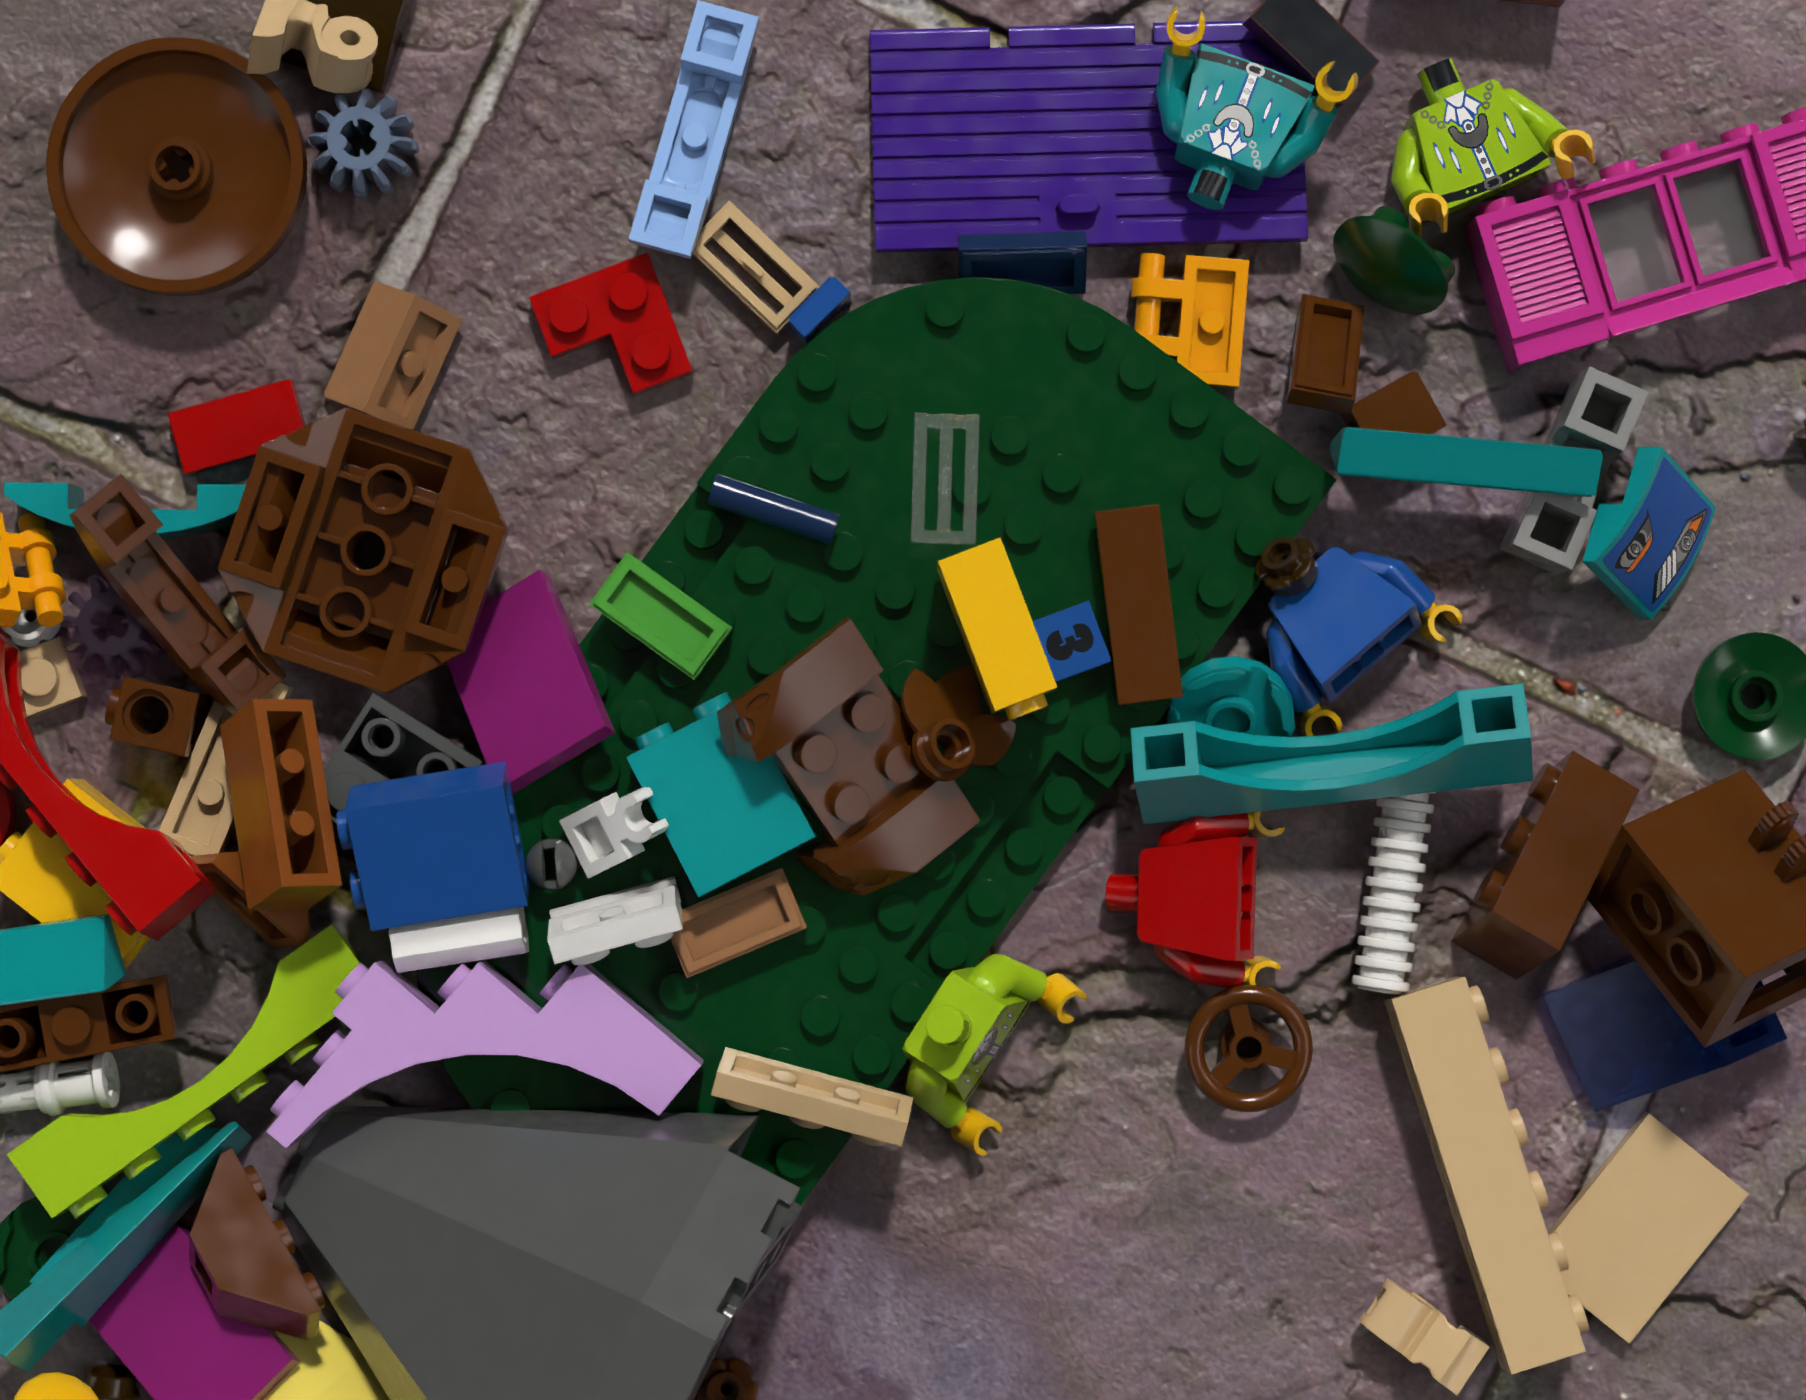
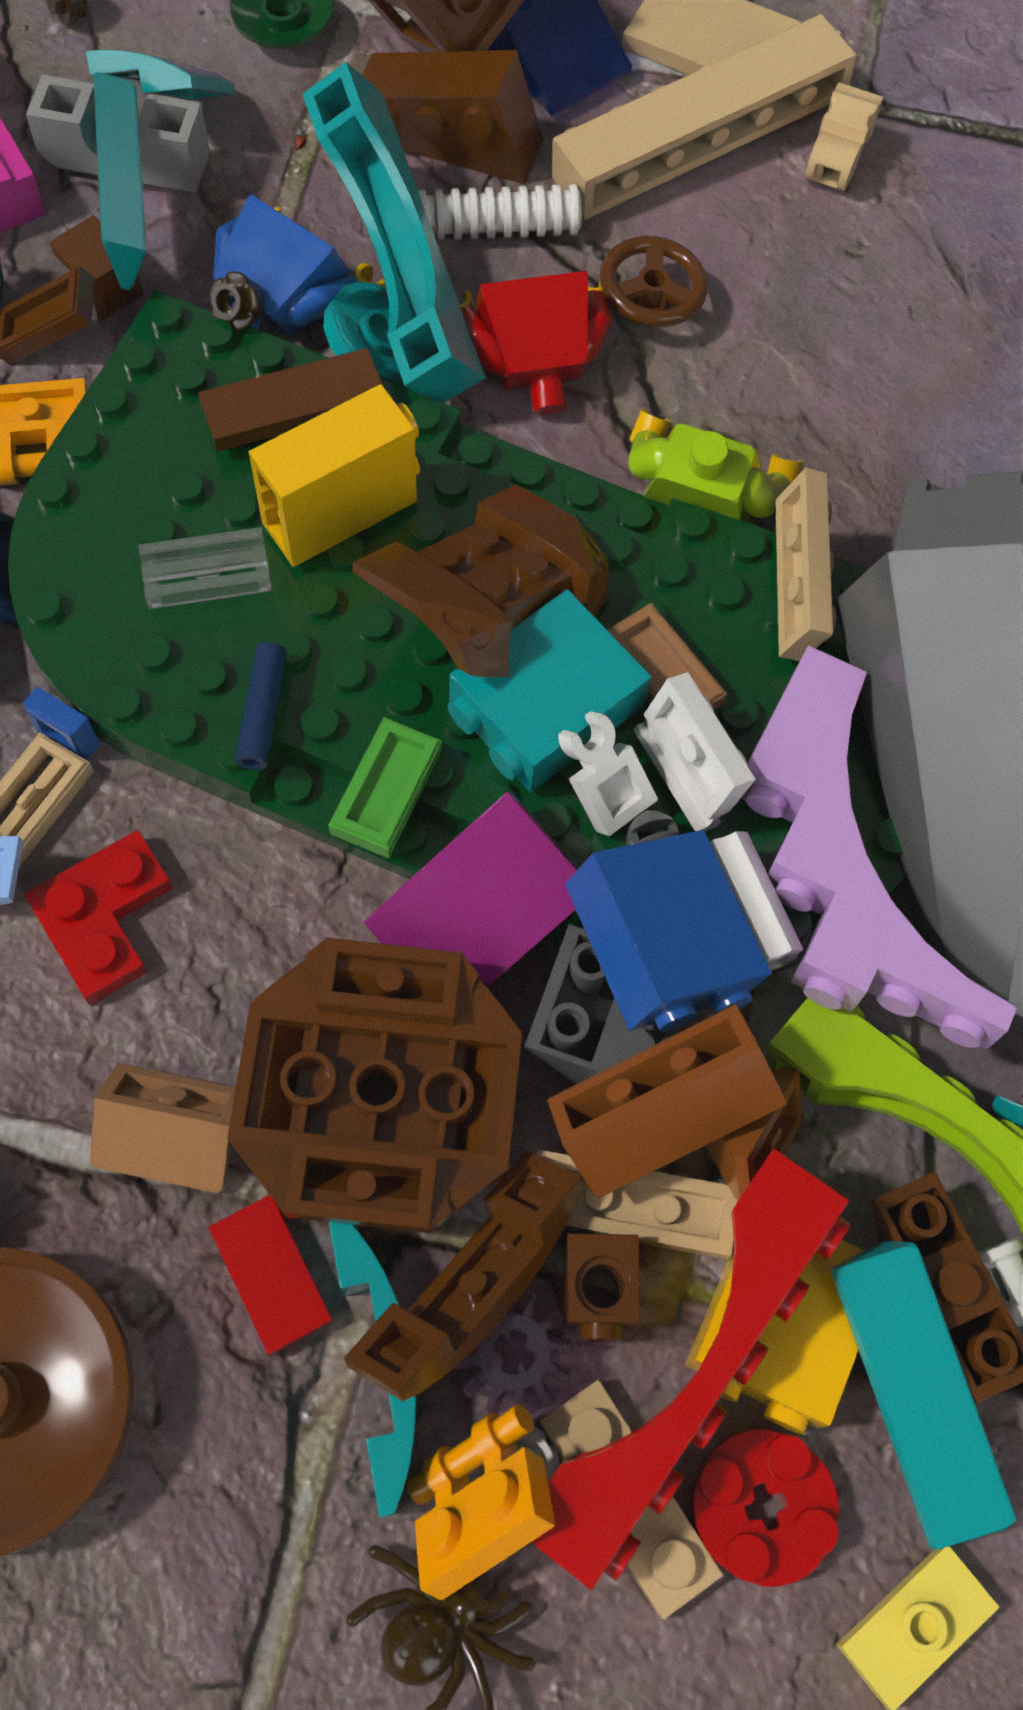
camera: 105 degrees left, 20 degrees down
reddish brown plate [901,666,1016,782] -> none

